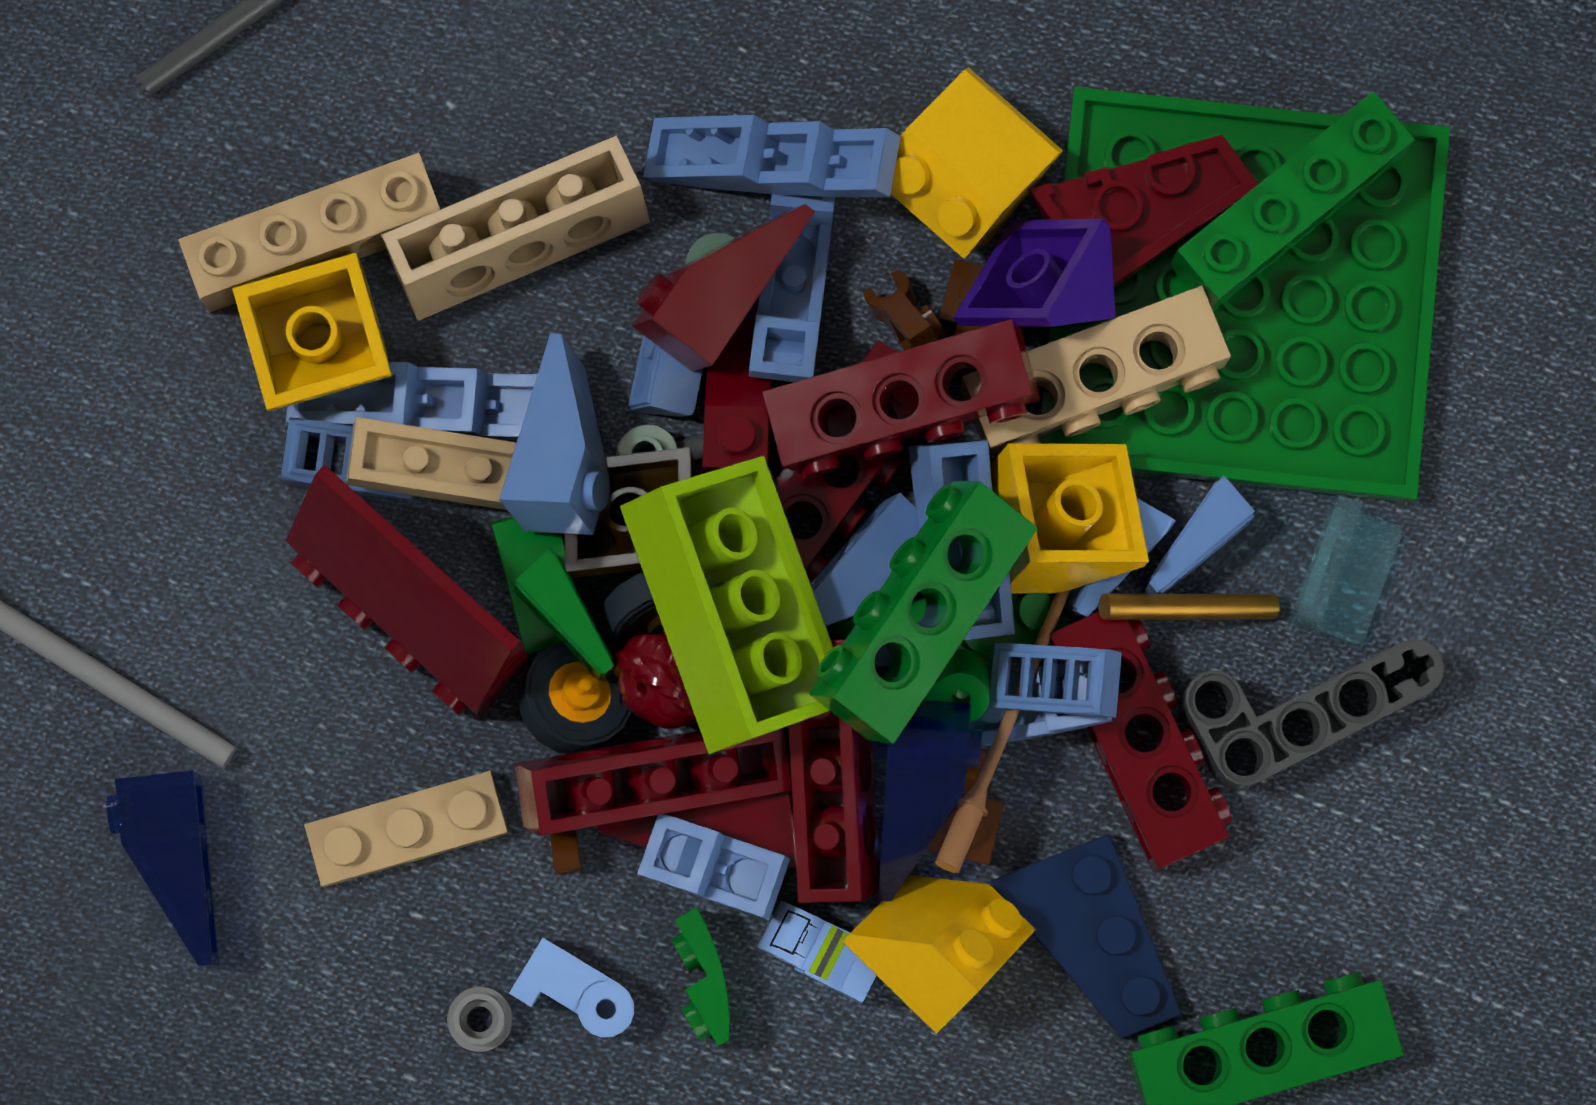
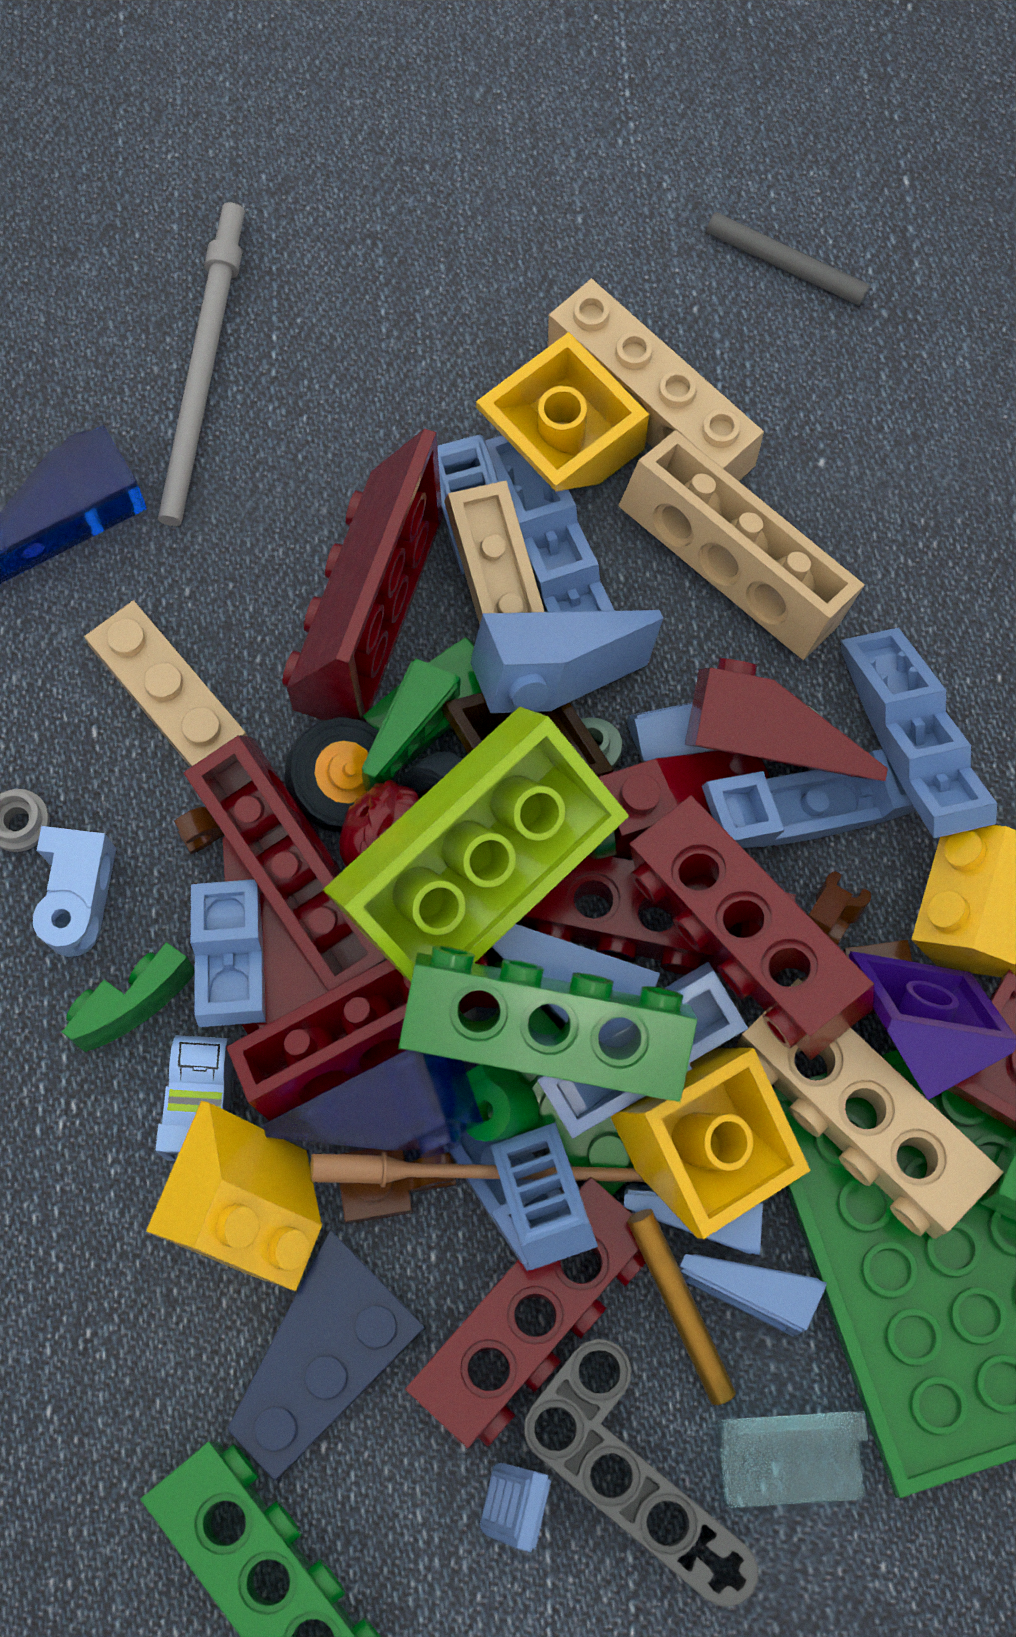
camera: 70 degrees right, 10 degrees down
none -> medium blue slope [480,1463,551,1552]

